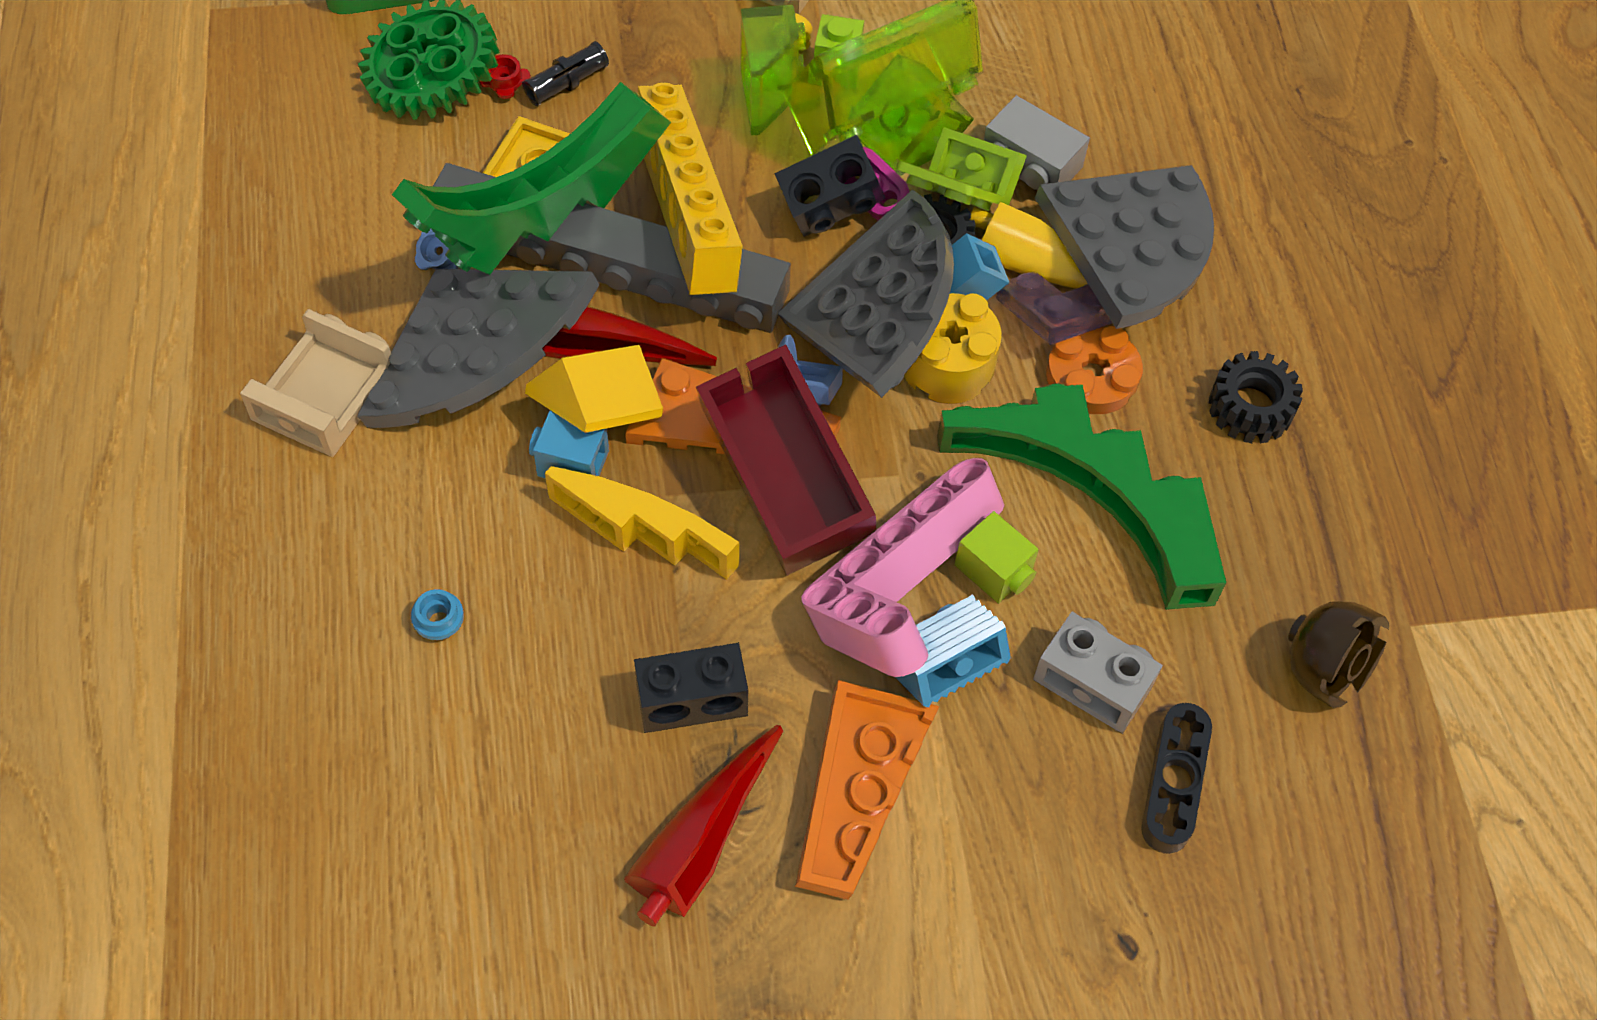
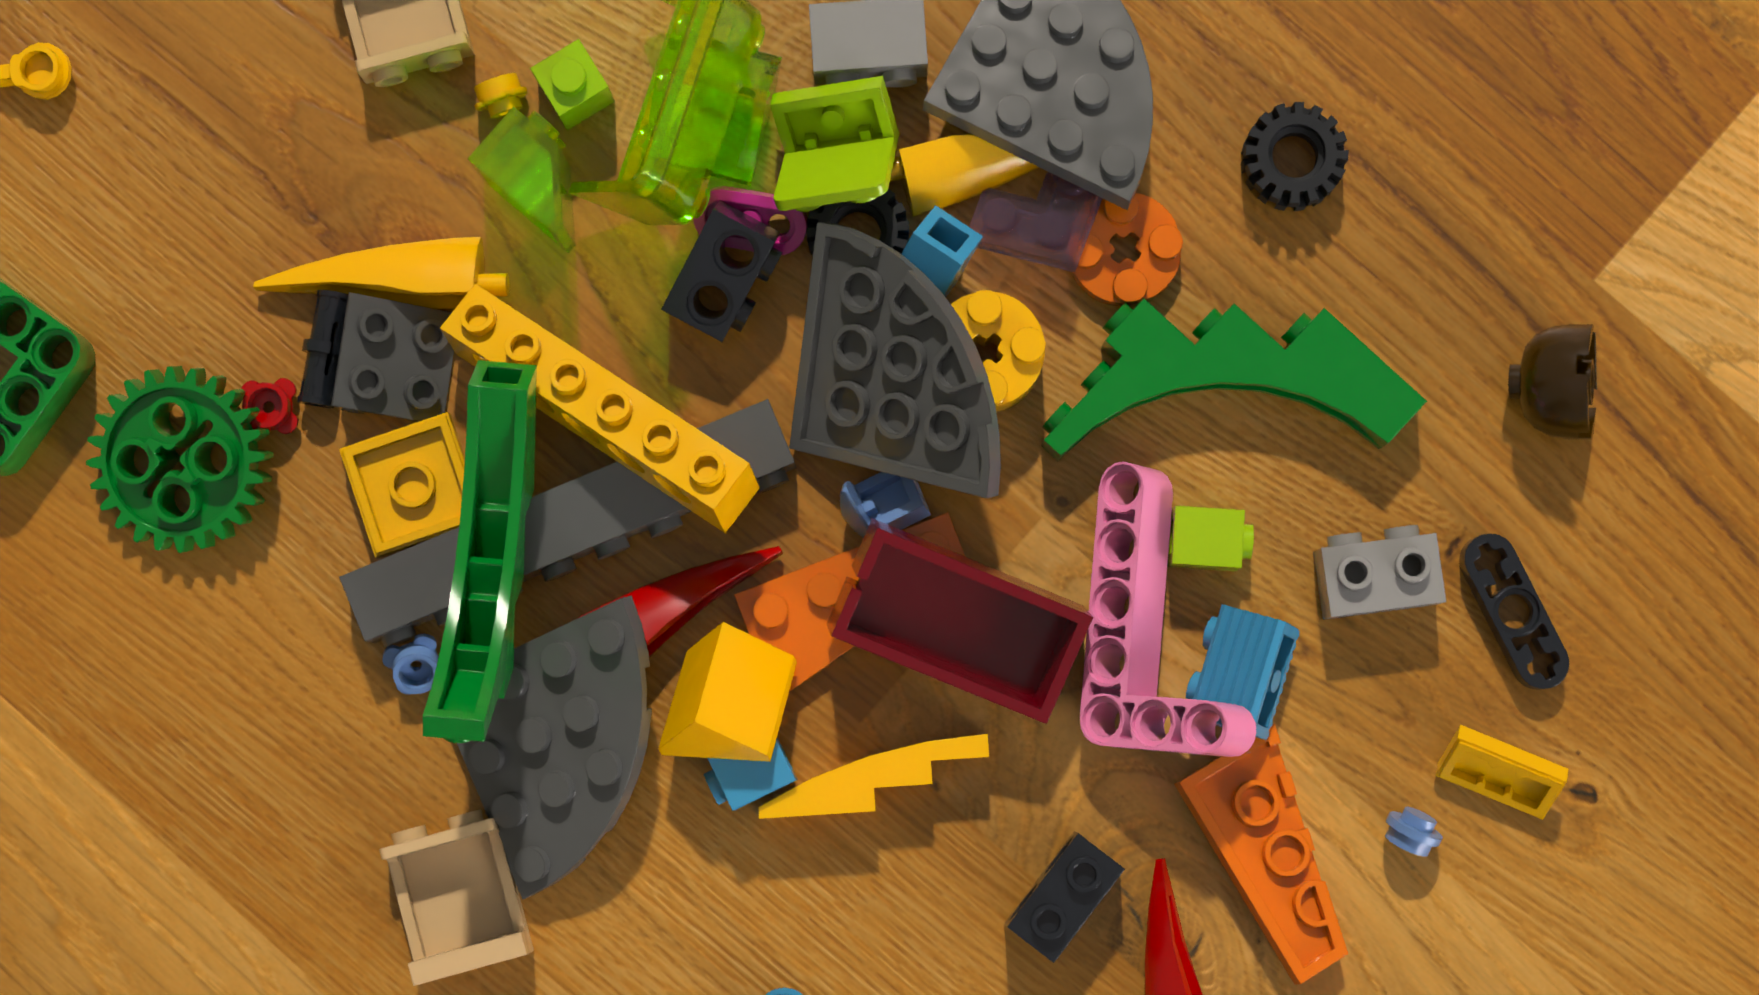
camera: 35 degrees left, 25 degrees up
none -> yellow piece [253,237,510,311]
none -> dark grey hinge [331,292,454,421]
none -> medium blue plate [1385,807,1443,857]
none -> yellow plate [1435,724,1569,820]

